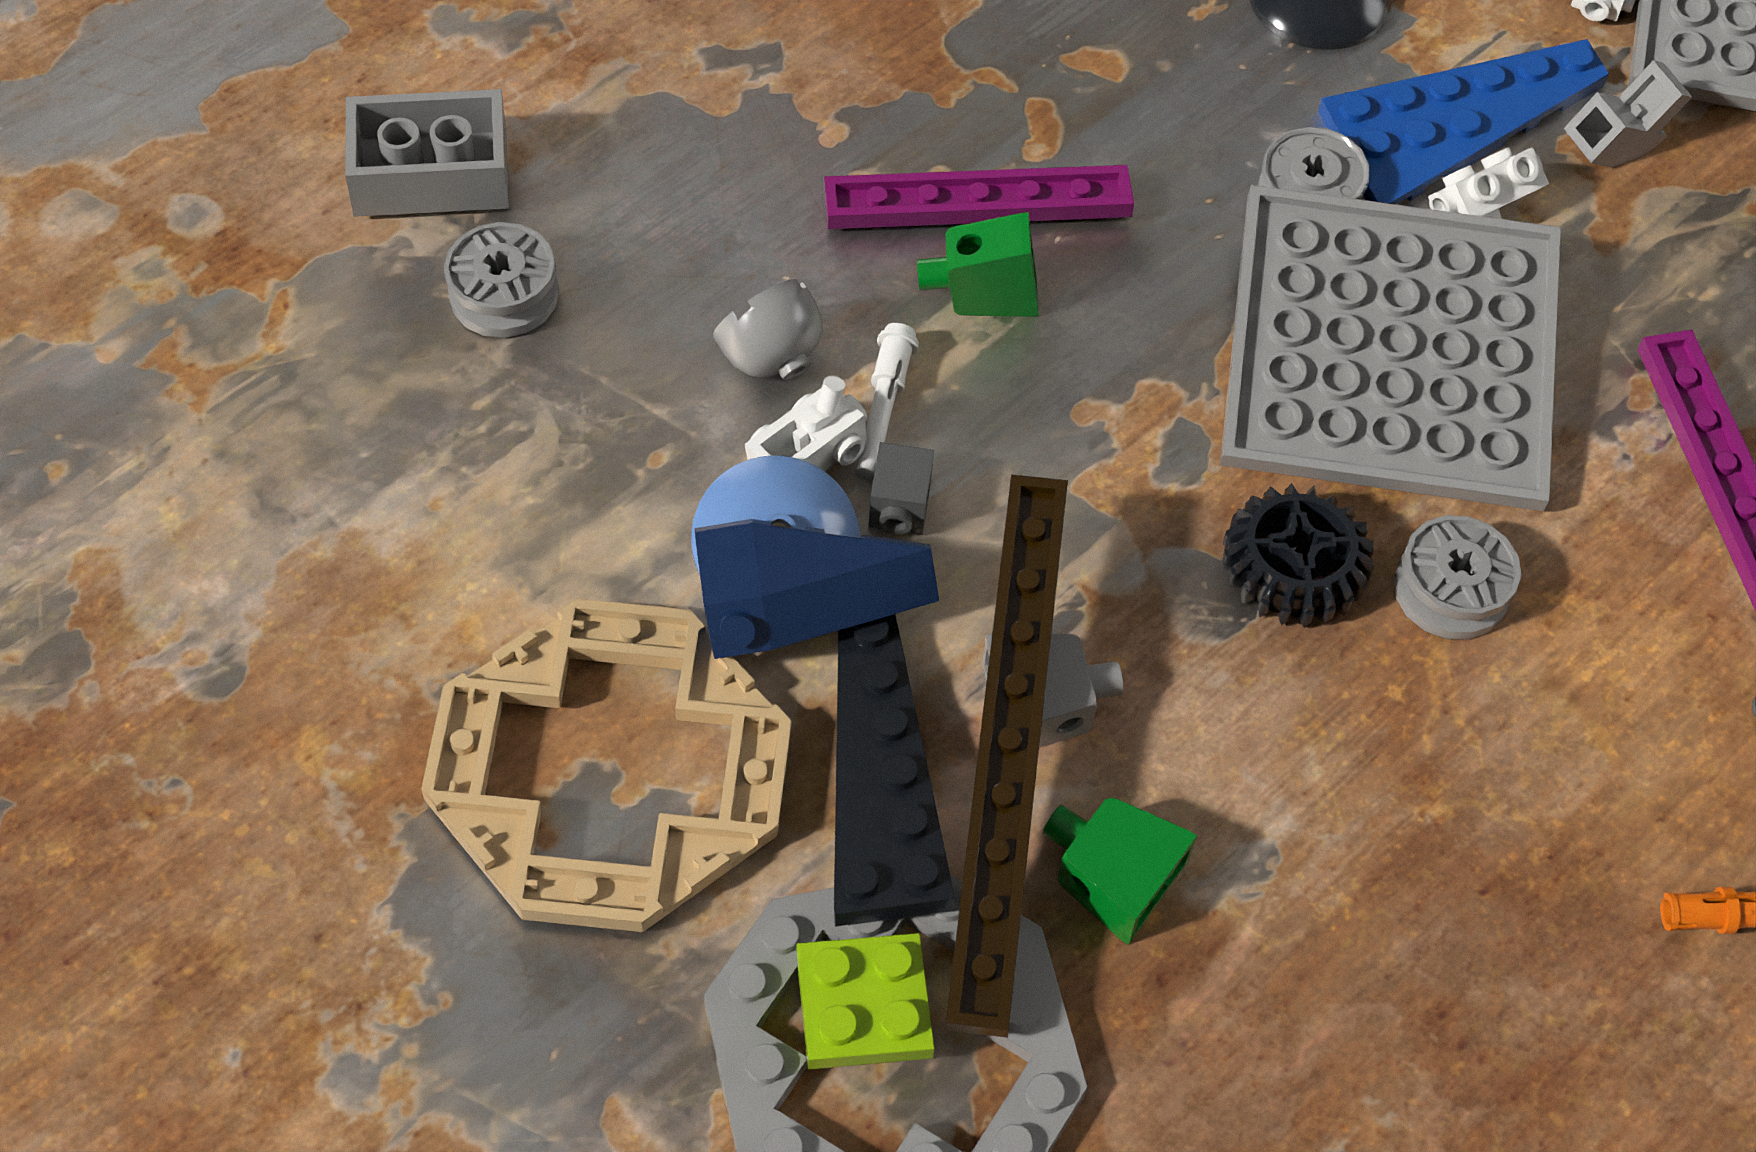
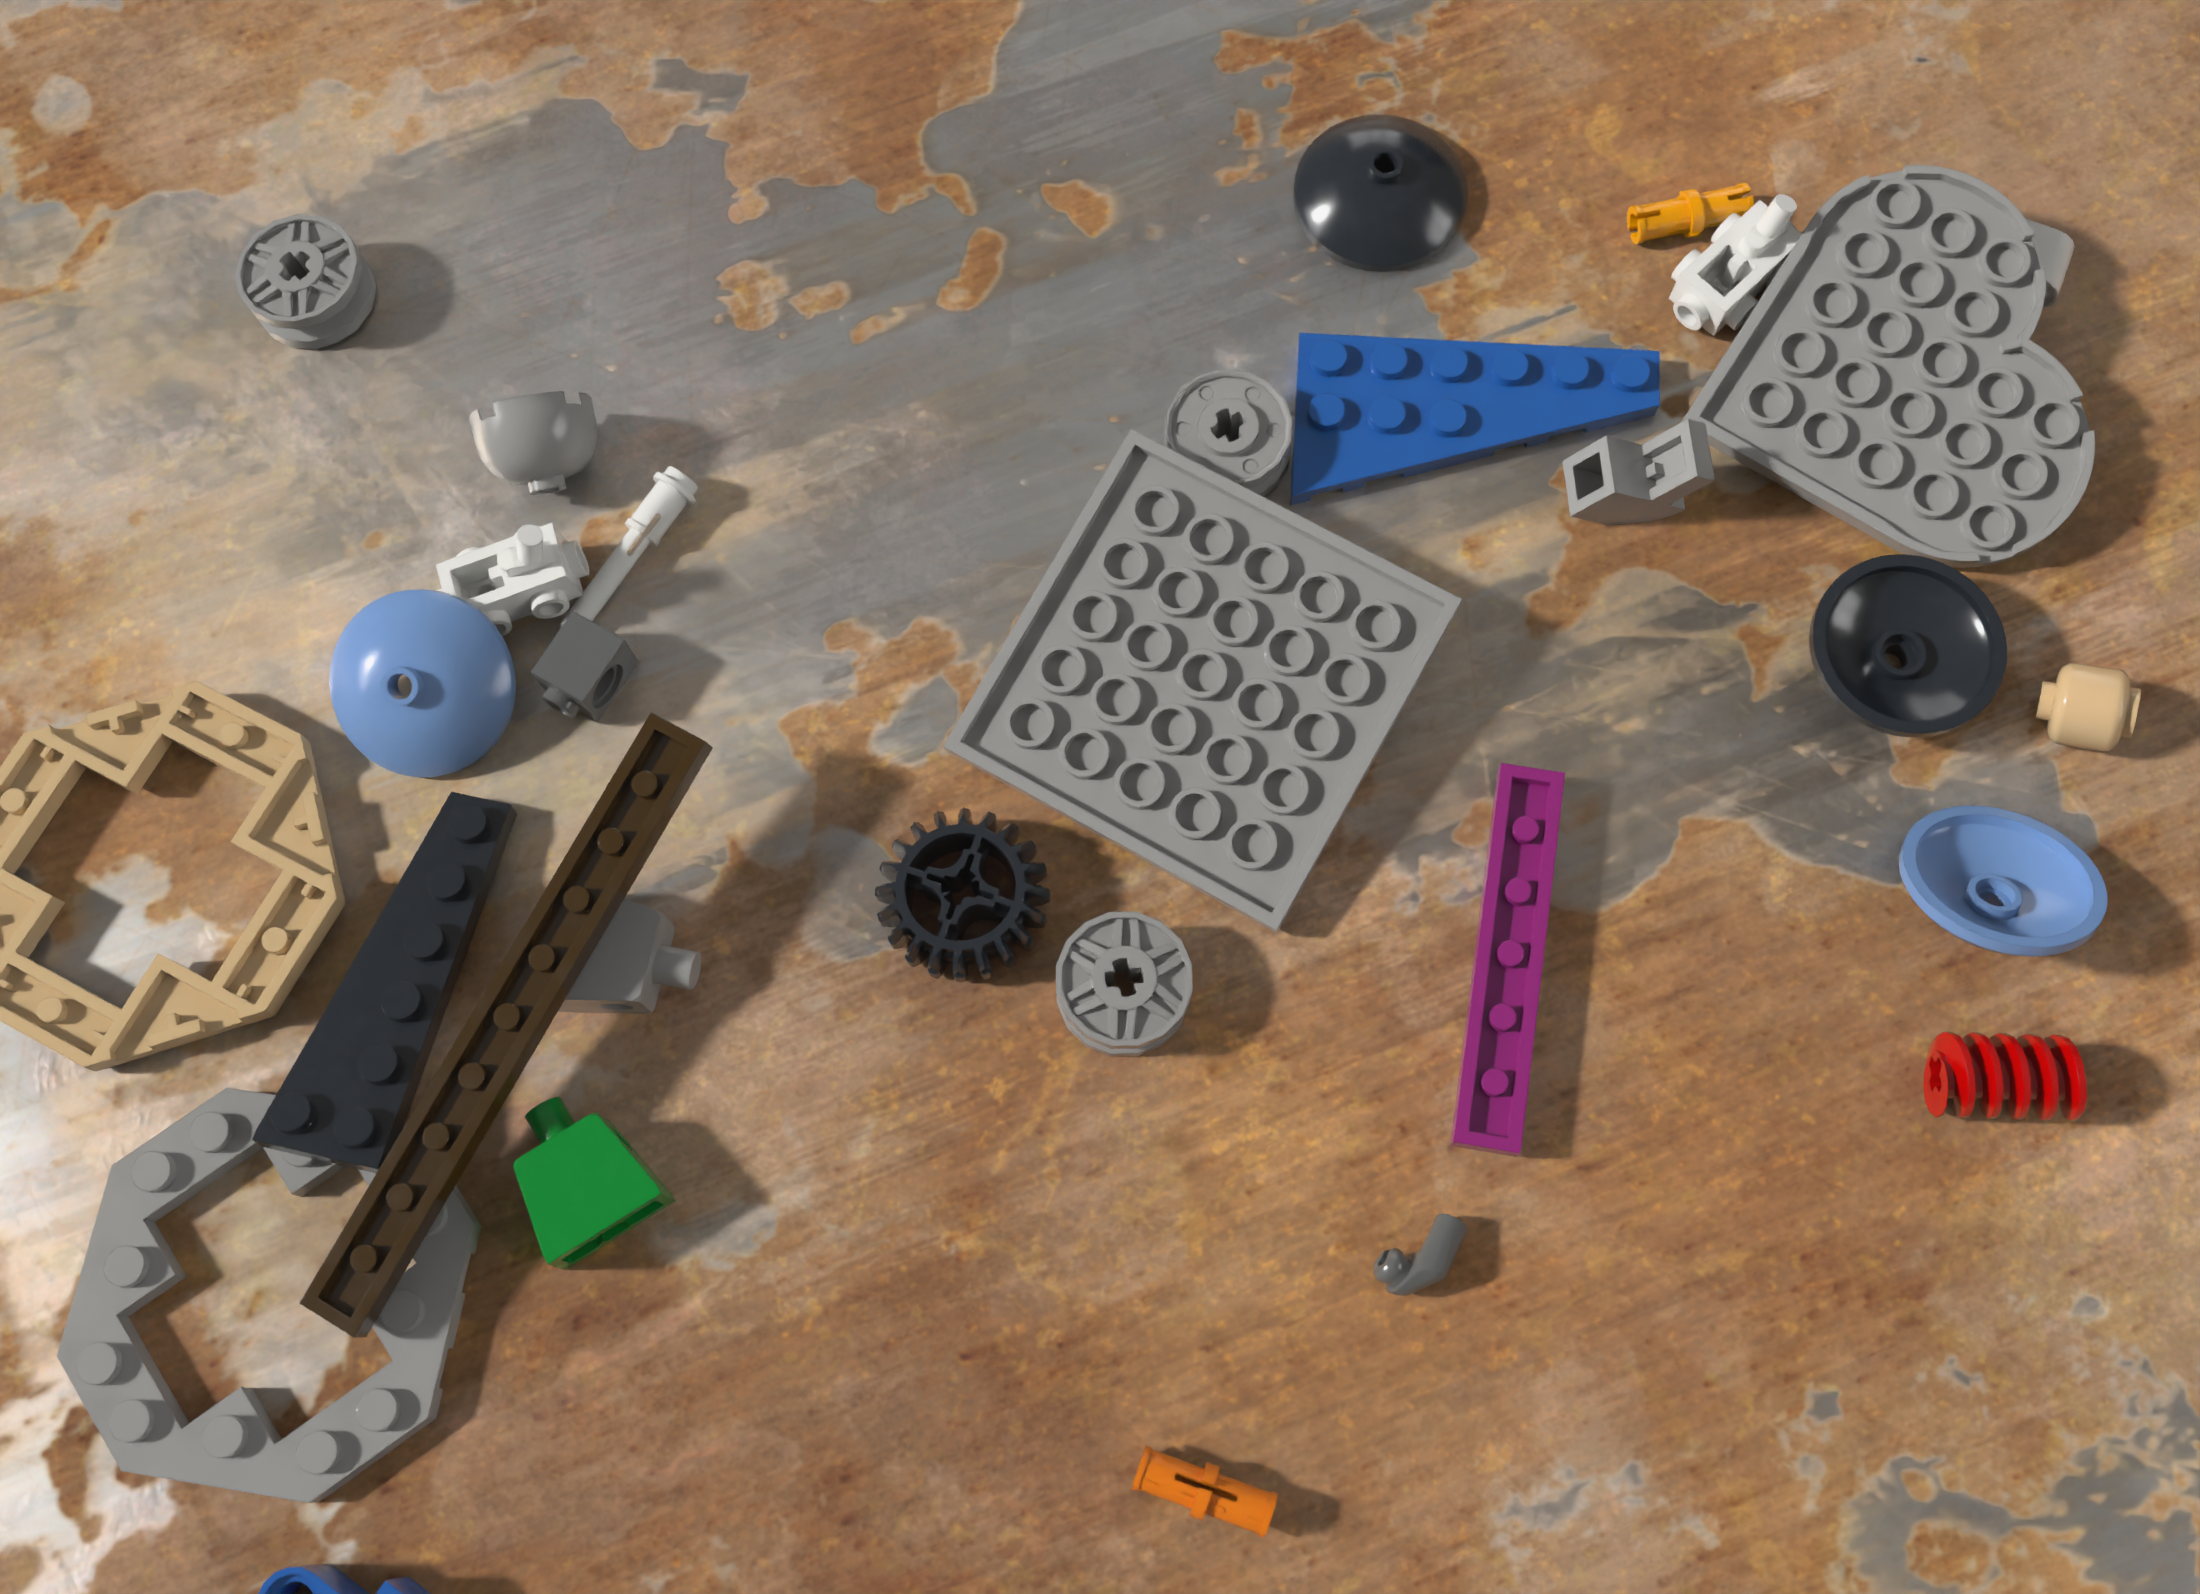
camera: 30 degrees right, 15 degrees up
light grey brick [345,89,509,217] -> none
dark blue wedge [695,519,939,659] -> none
lime plate [796,933,934,1069] -> none
magenta plate [824,165,1134,229] -> none
green torso [917,212,1039,317] -> none
white brick [1428,147,1549,219] -> none

